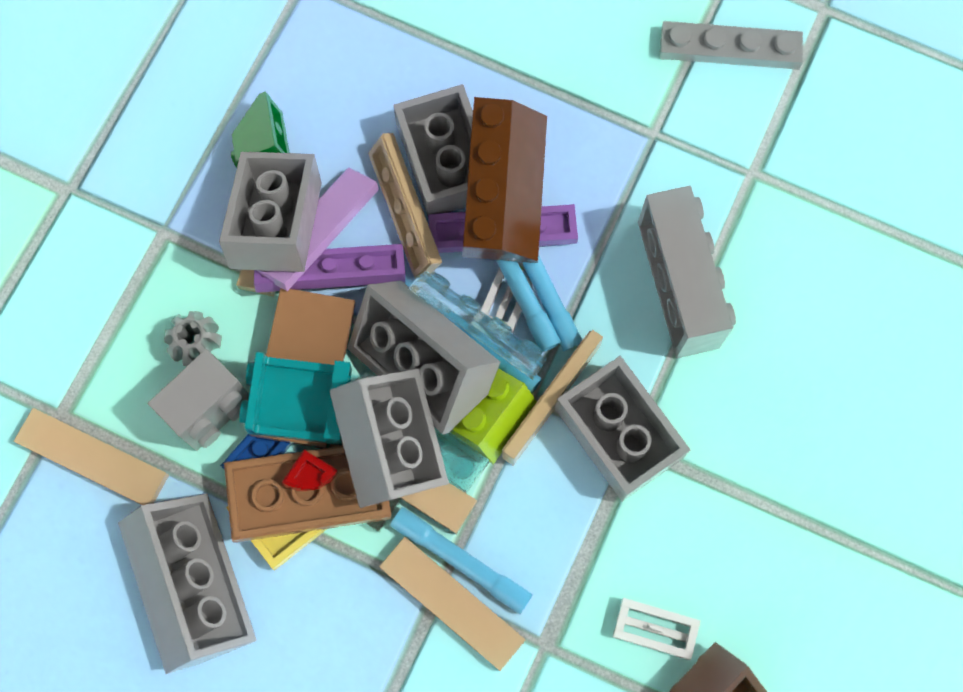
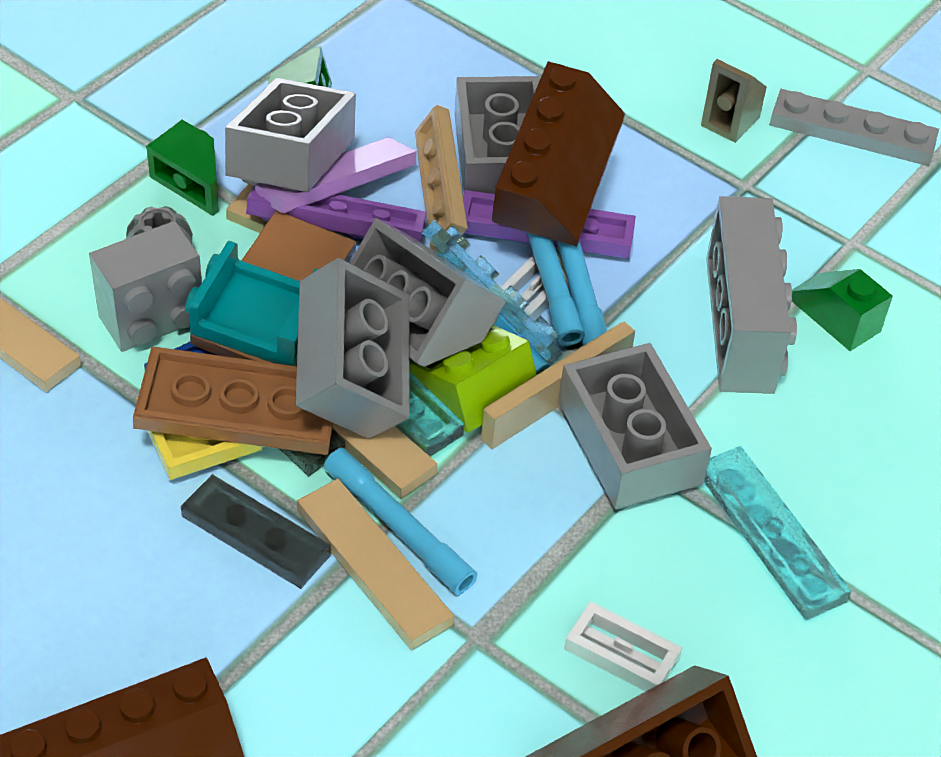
camera: 10 degrees right, 25 degrees down
light grey slope [118,494,257,674] -> none
red tile [282,450,338,491] -> none
none -> green slope [146,119,219,216]
none -> clear smoke tile [180,474,331,589]
none -> dark tan slope [701,59,767,143]
none -> clear light blue plate [704,445,852,621]
none -> green slope [792,269,893,351]

